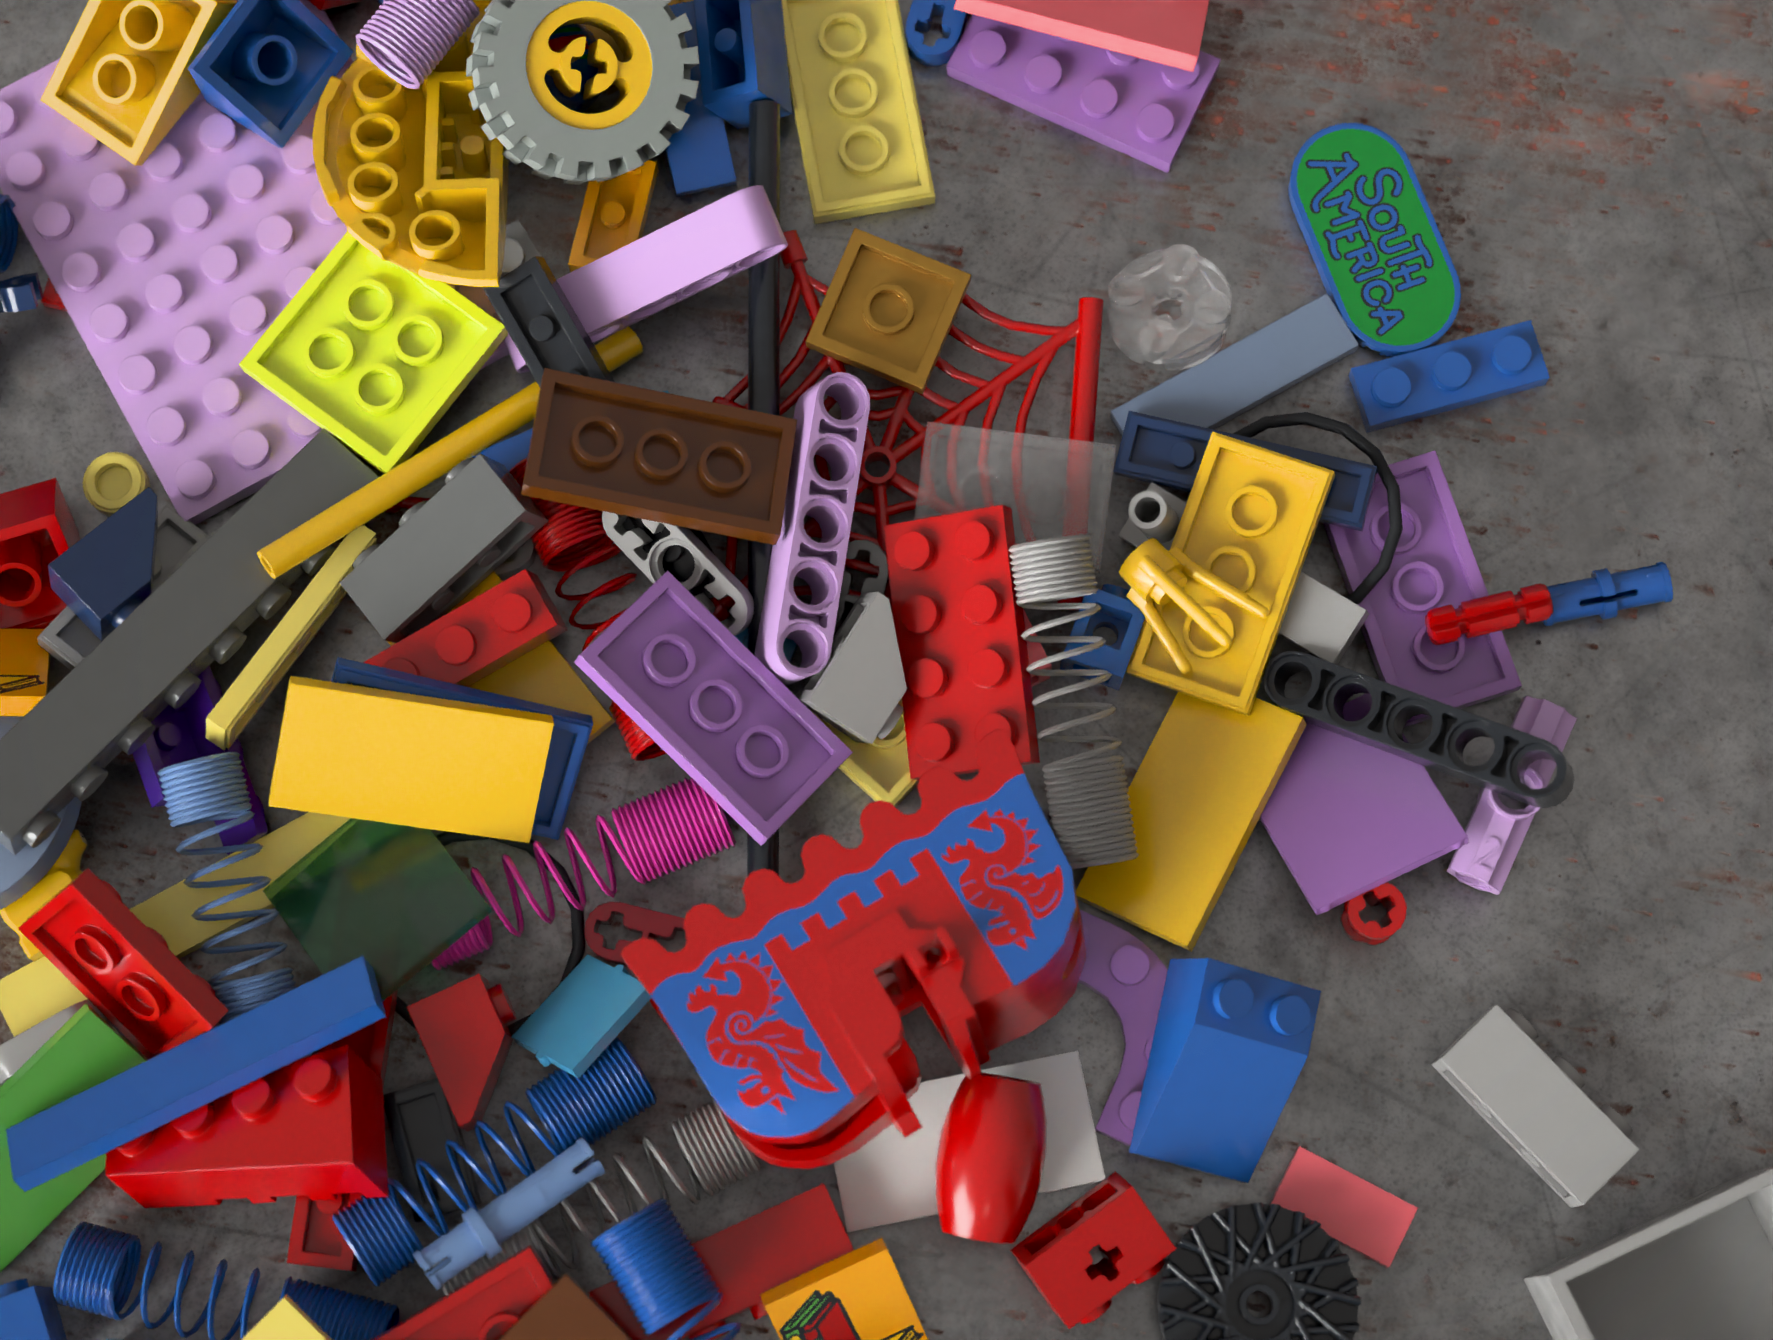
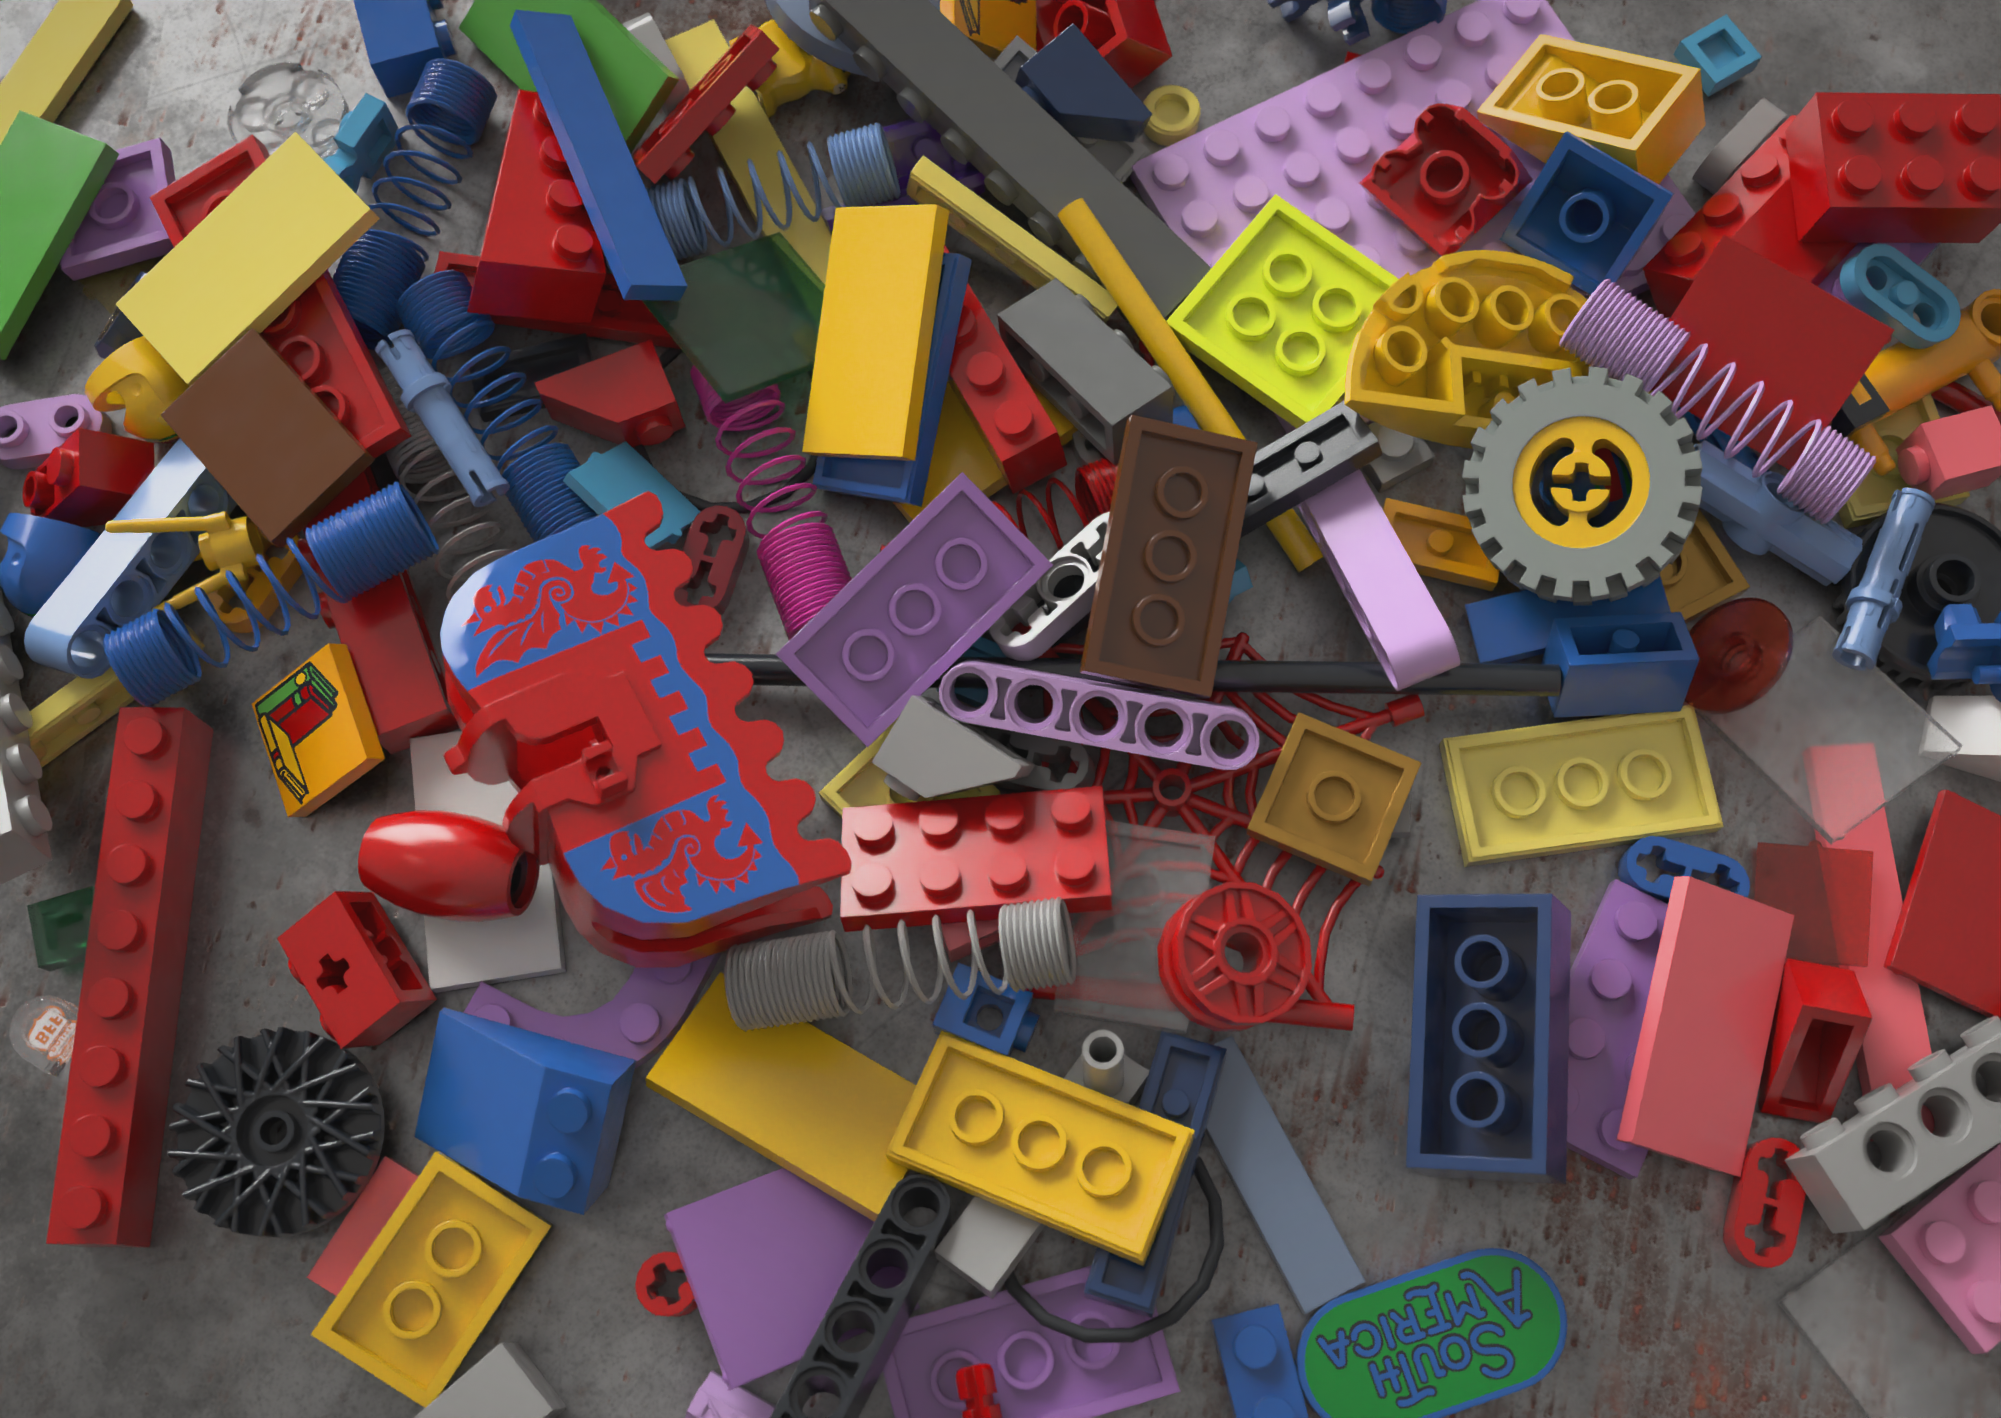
camera: 90 degrees right, 5 degrees down
clear plate [1108,244,1232,370] -> none
yellow plant [1119,538,1269,673] -> none
none -> yellow plate [310,1151,553,1408]
none -> red wheel [1157,882,1312,1032]
none -> red slope [1359,103,1533,257]
none -> dark blue brick [1406,893,1571,1184]

